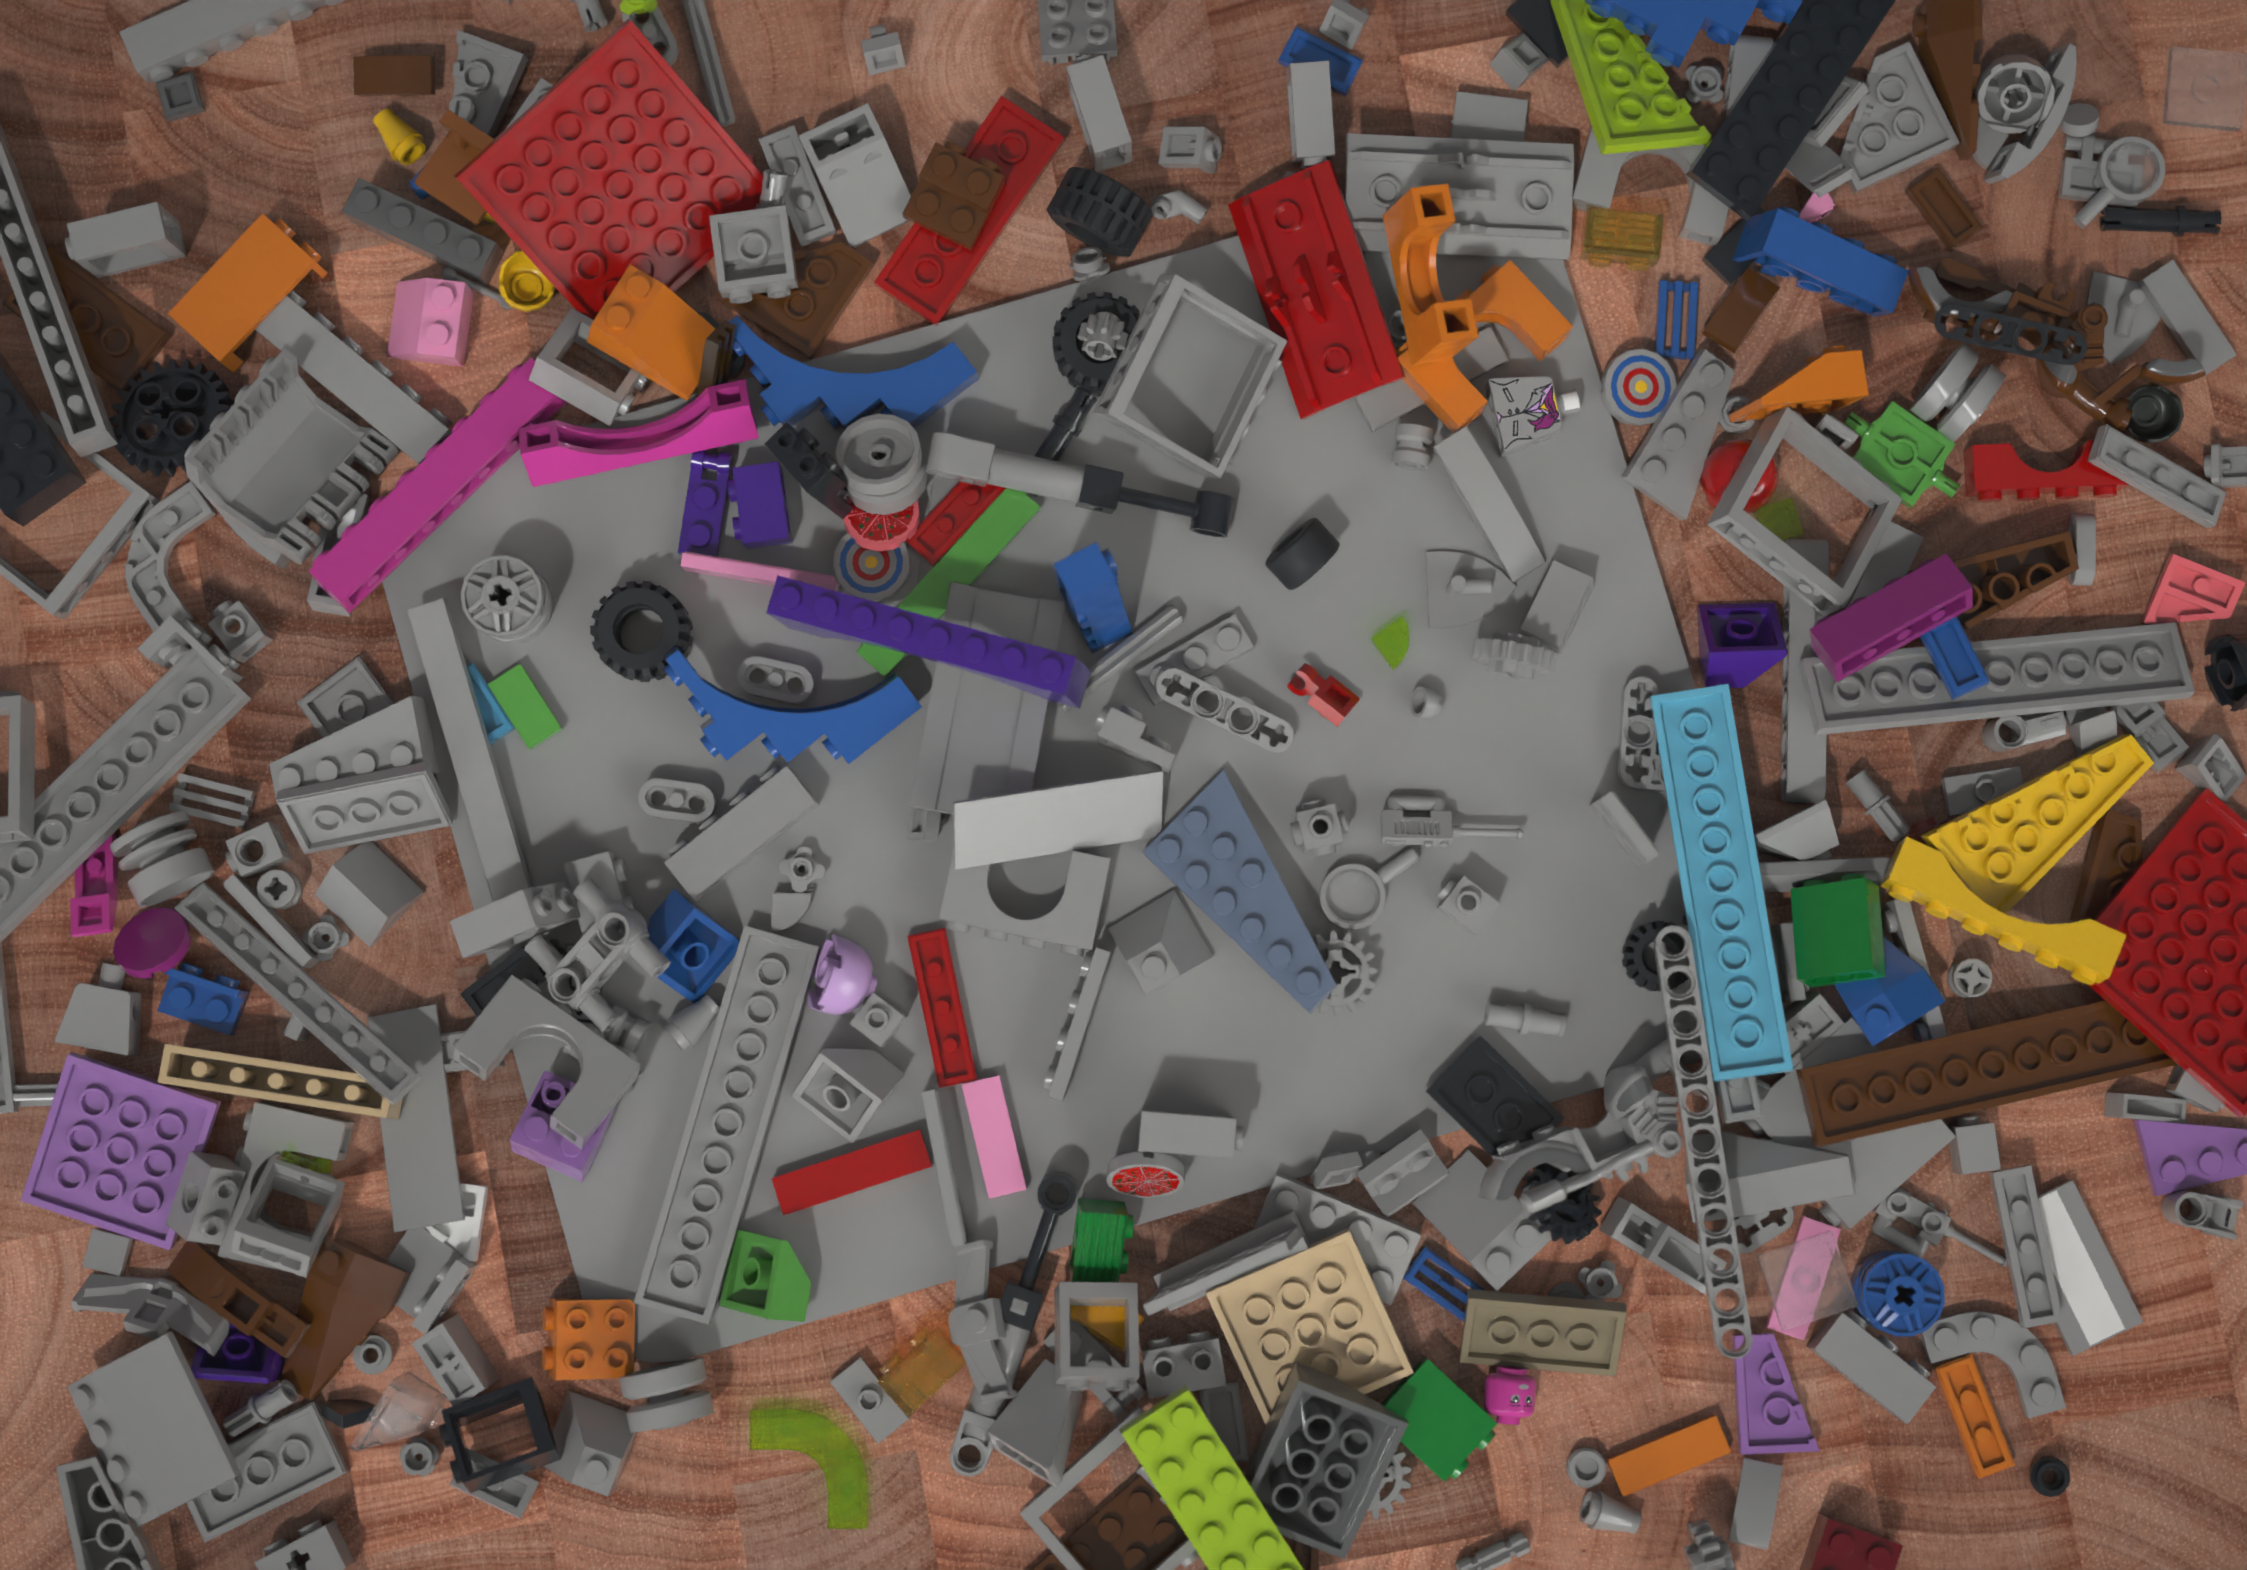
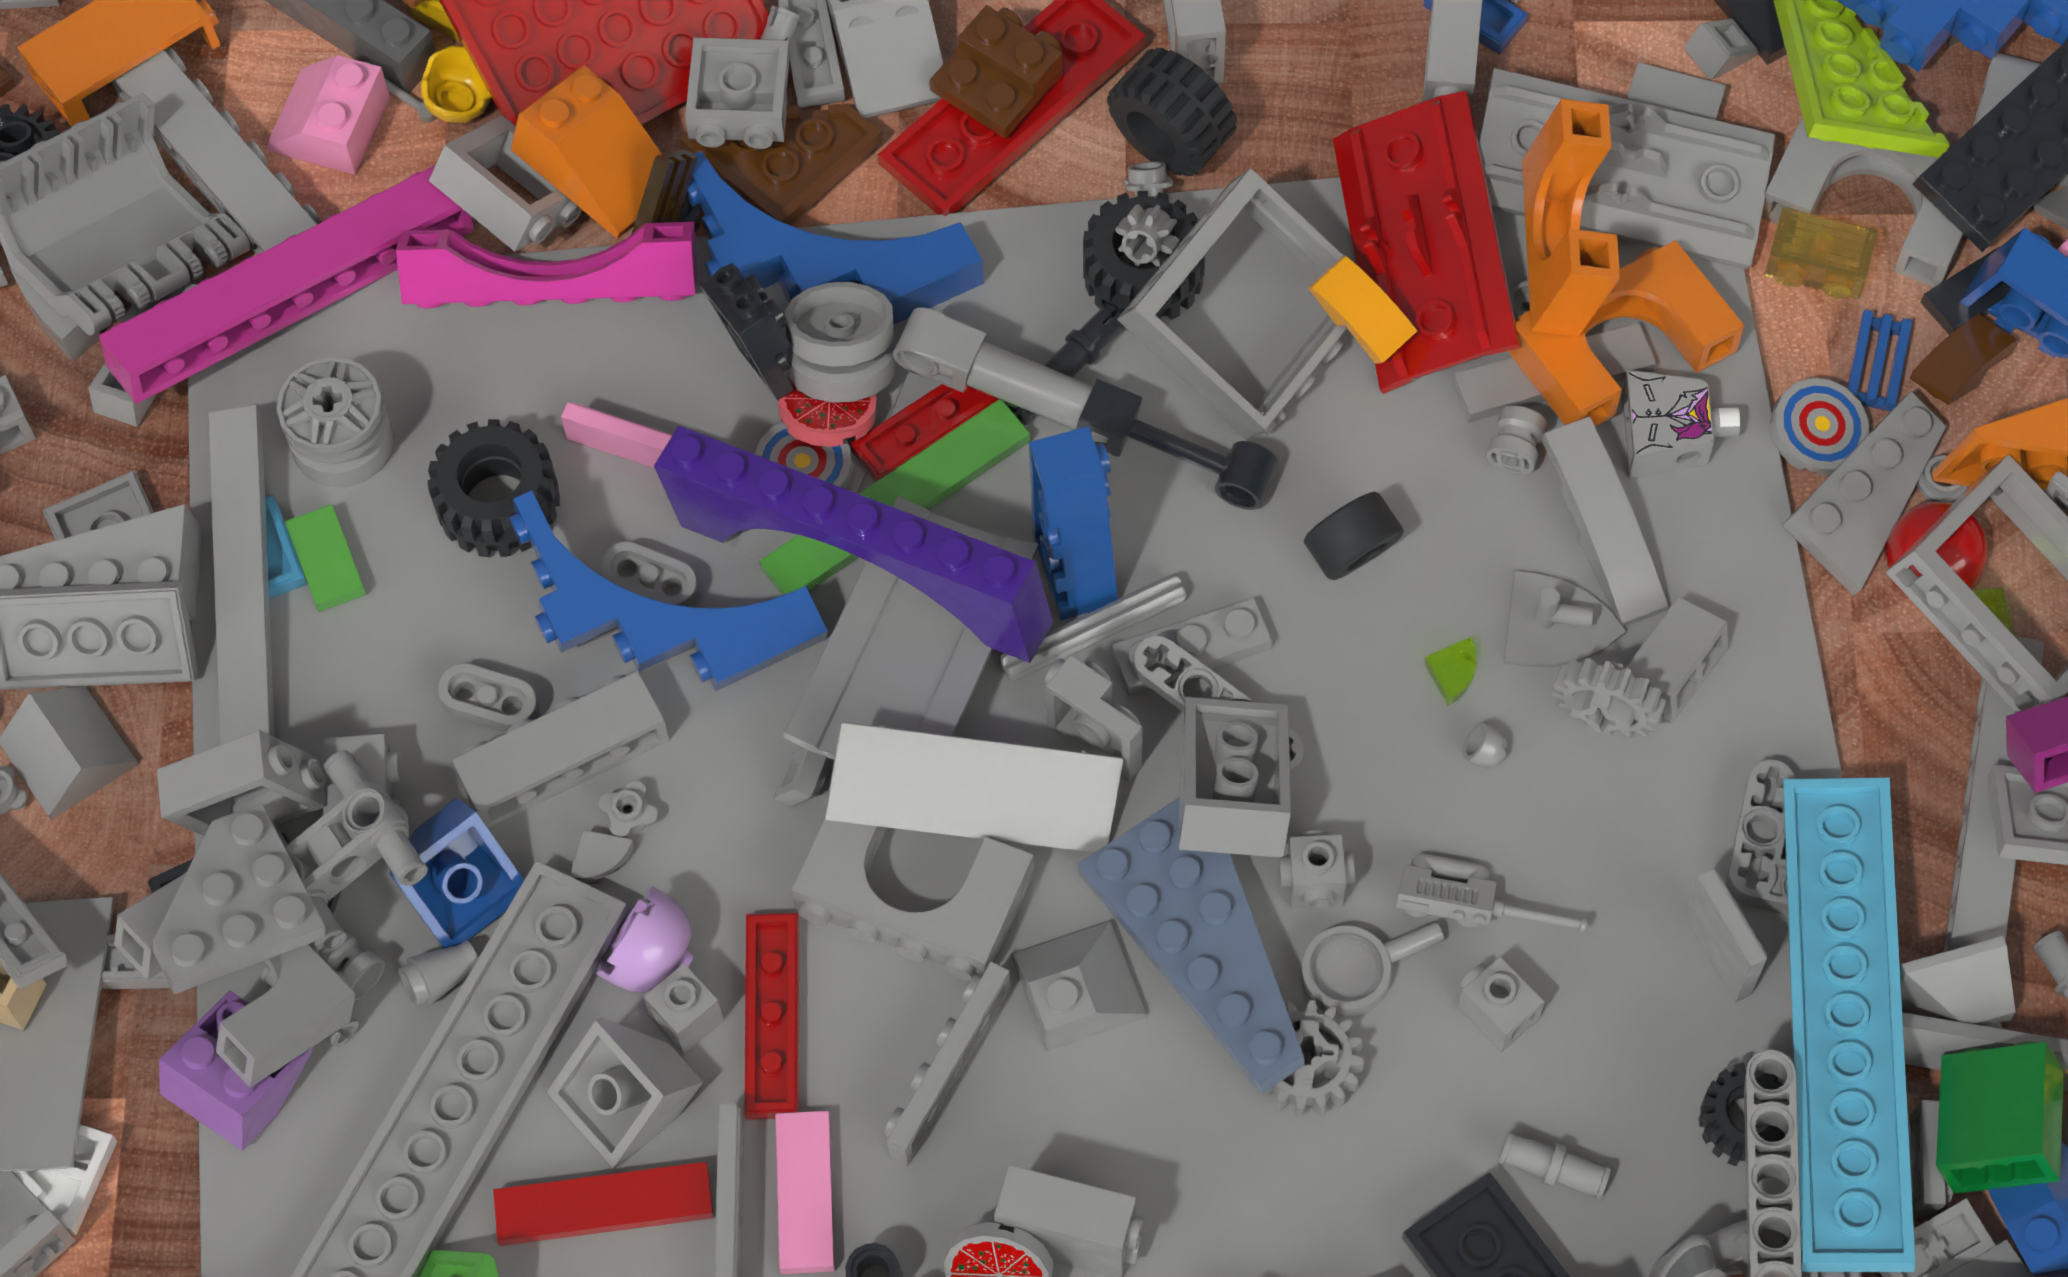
camera: 10 degrees right, 20 degrees down
dark purple plate [677,450,733,557] -> none
dark purple brick [727,461,792,549] -> none
light grey arm [1150,190,1209,225] -> none
light grey bracket [1159,127,1222,174] -> none
red plate [1287,663,1361,727] -> none
light grey plate [1685,66,1723,104] -> none
dark purple slope [1697,603,1787,688] -> none
none -> light grey plate [152,803,325,995]
none -> light grey slope [1179,697,1291,858]
none -> light orange slope [1308,256,1417,364]

